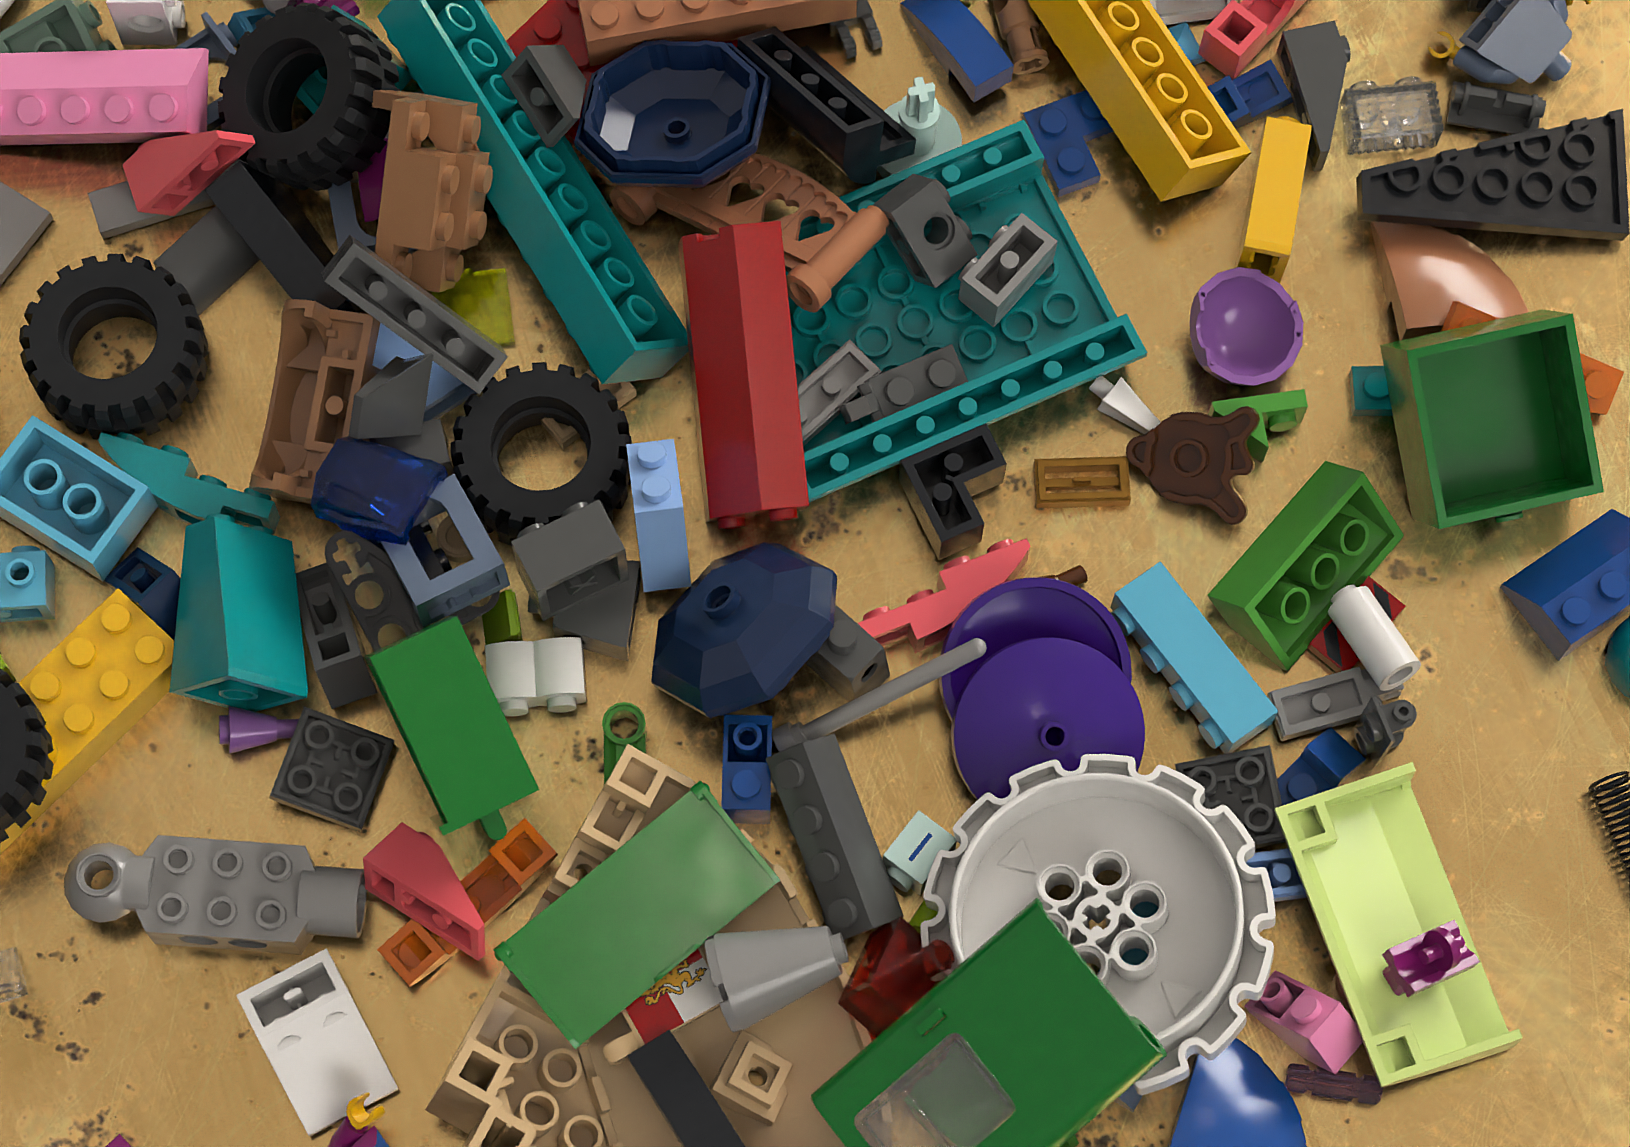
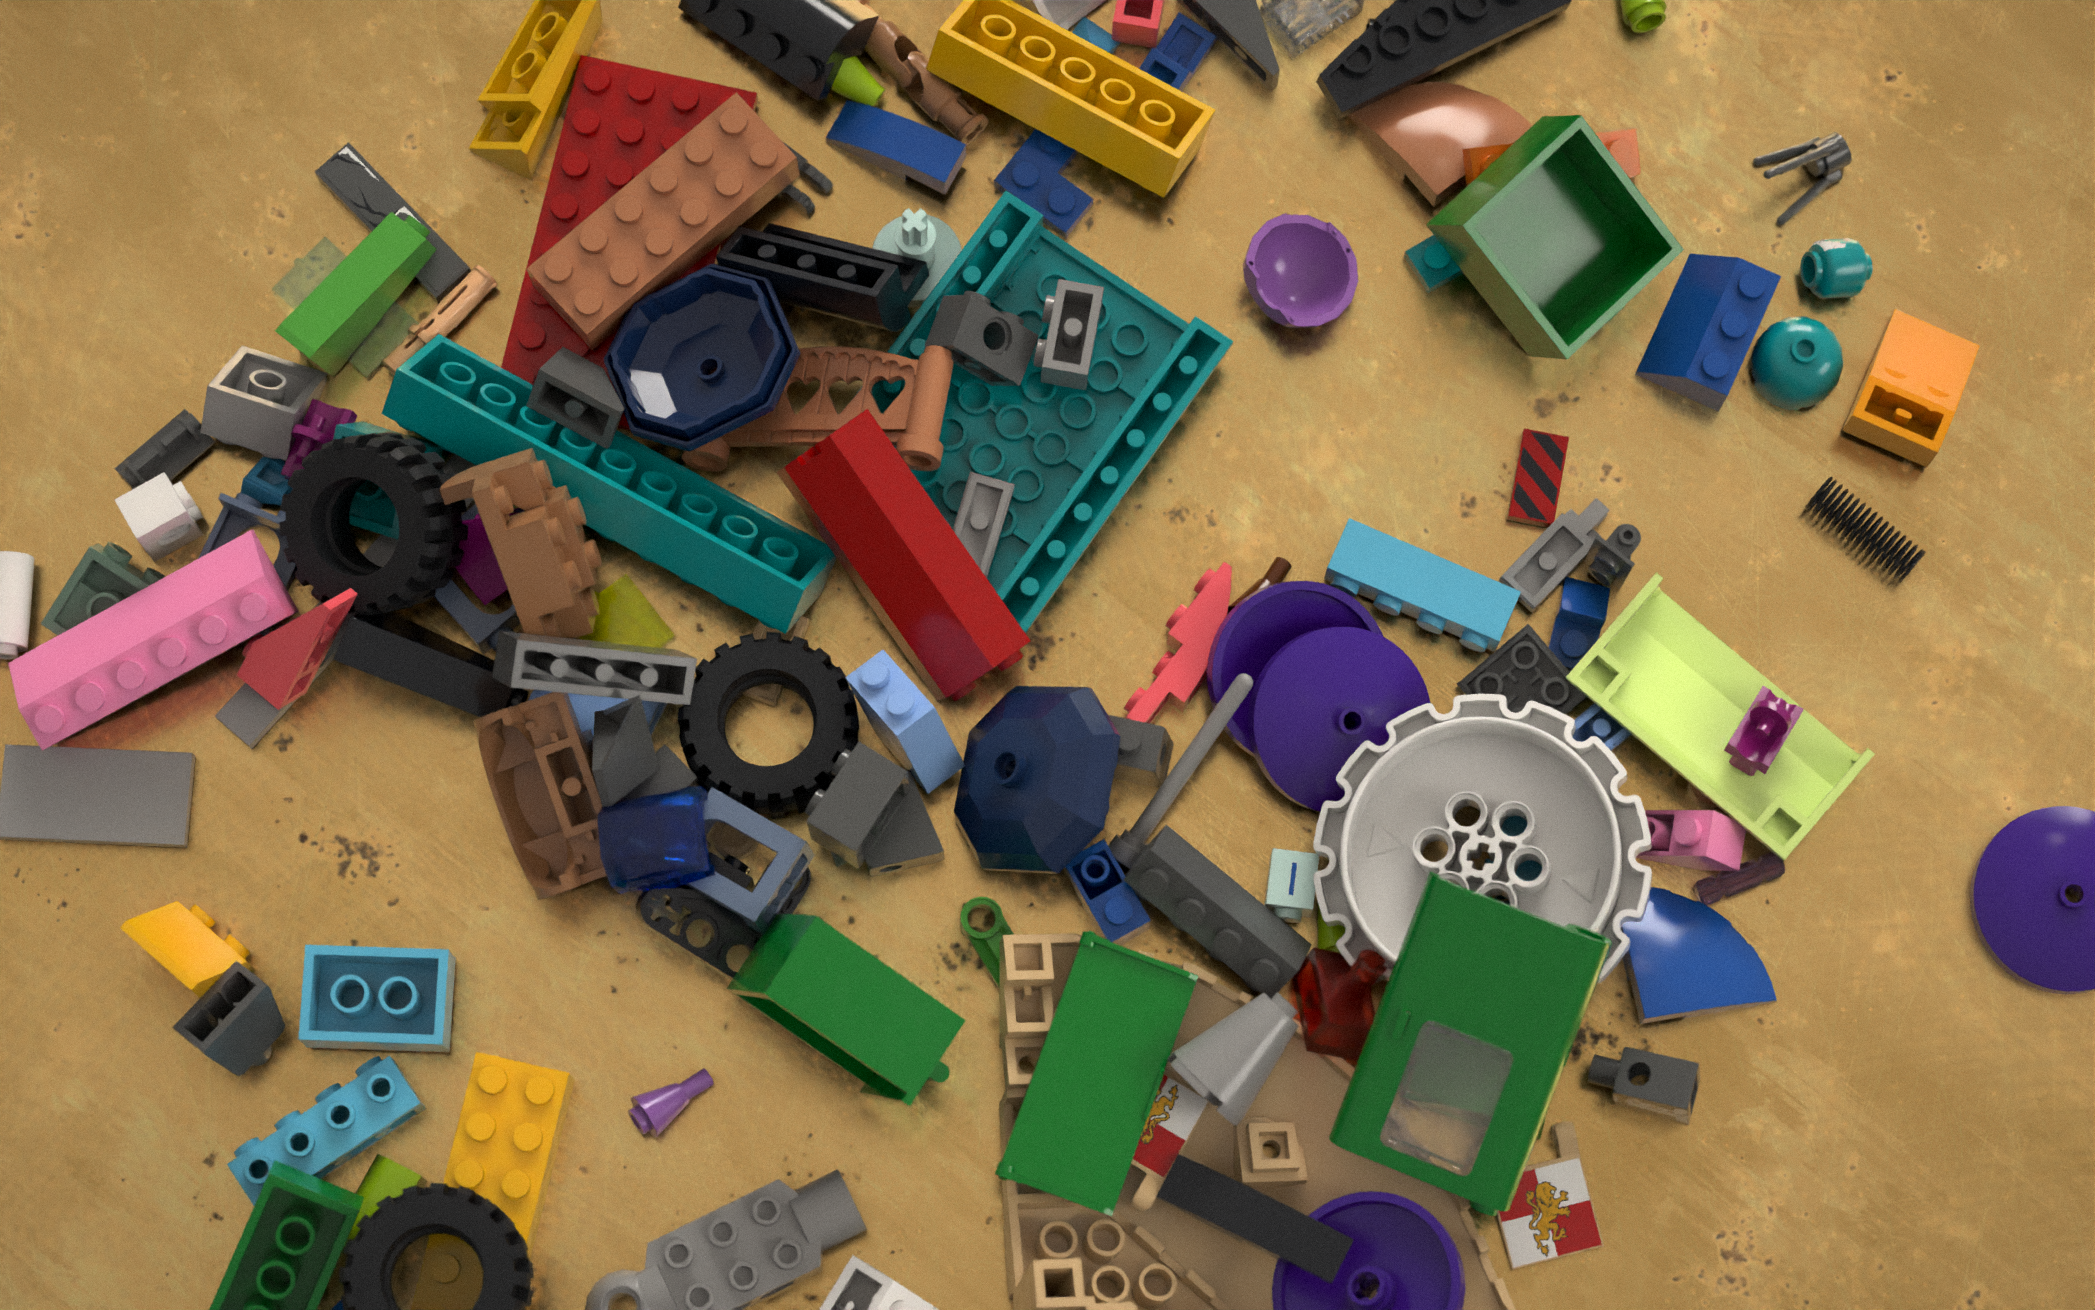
camera: 30 degrees left, 5 degrees up
black tyre [19,254,209,440] -> none
teal slope [98,432,280,533] -> none
dark blue slope [104,547,181,640] -> none
dark grey brick [153,206,260,315] -> none
teal slope [169,514,308,712] -> none
dark grey tile [269,706,395,832] -> none
dark grey slope [296,562,378,709] -> none
coral slope [363,822,485,961] -> none
orange slope [377,818,558,987] -> none
lime slope [482,589,523,645] -> none
white brick [485,637,587,716] -> none
dark grey hinge [838,344,968,424] -> none
black brick [898,424,1007,560] -> none
pearl gold tile [1033,456,1131,509] -> none
white piece [1089,376,1161,435] -> none
reddish brown tile [1126,406,1260,525] -> none
bright green slope [1207,461,1404,671] -> none
bright green slope [1208,389,1308,462] -> none
yellow slope [1235,116,1312,283] -> none
white brick [1328,585,1421,691] -> none

